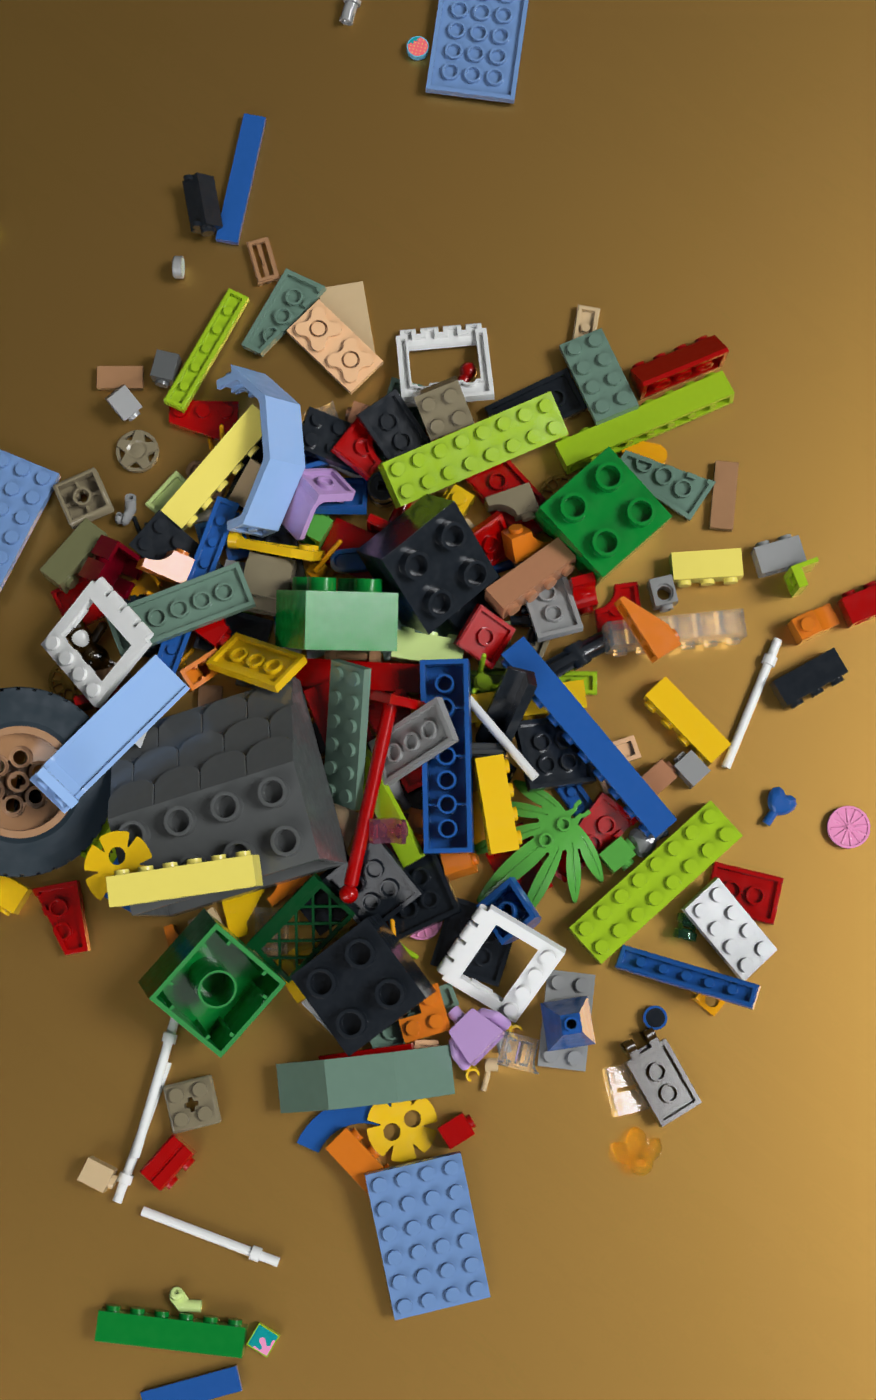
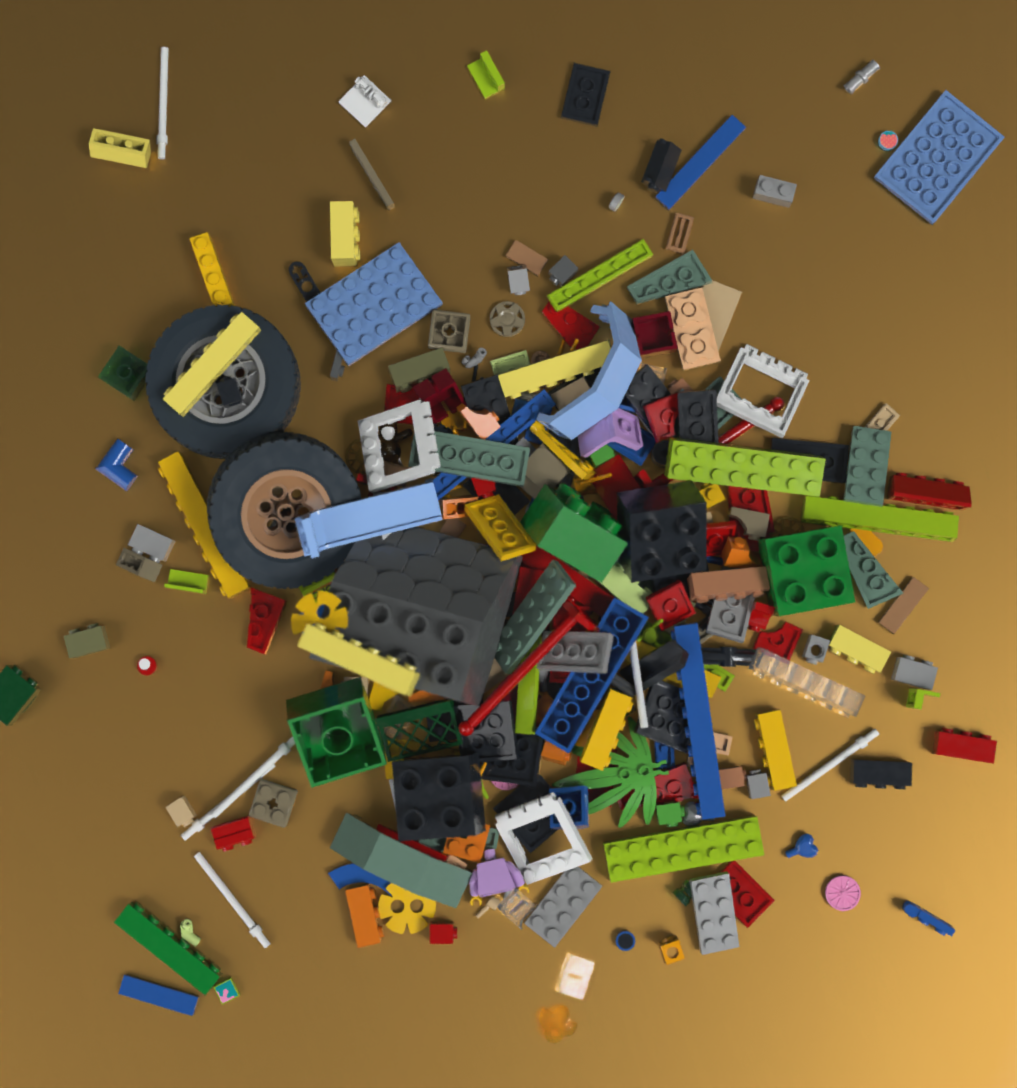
camera: 30 degrees right, 5 degrees up
blue tile [330,548,368,574] -> none
medium blue plate [364,1151,491,1320] -> none
clear pink bracket [369,818,408,844] -> none
dark tan brick [413,376,474,441] -> none
blue slope [540,996,596,1051] -> none
orange slope [614,596,681,663] -> none
blue tile [615,945,761,1010] -> none
tile [620,1027,702,1127] -> none
orange arch [787,603,840,645] -> none
none -> black tile [561,63,611,127]
none -> dark red piece [632,311,678,359]
none -> light grey brick [752,175,797,208]

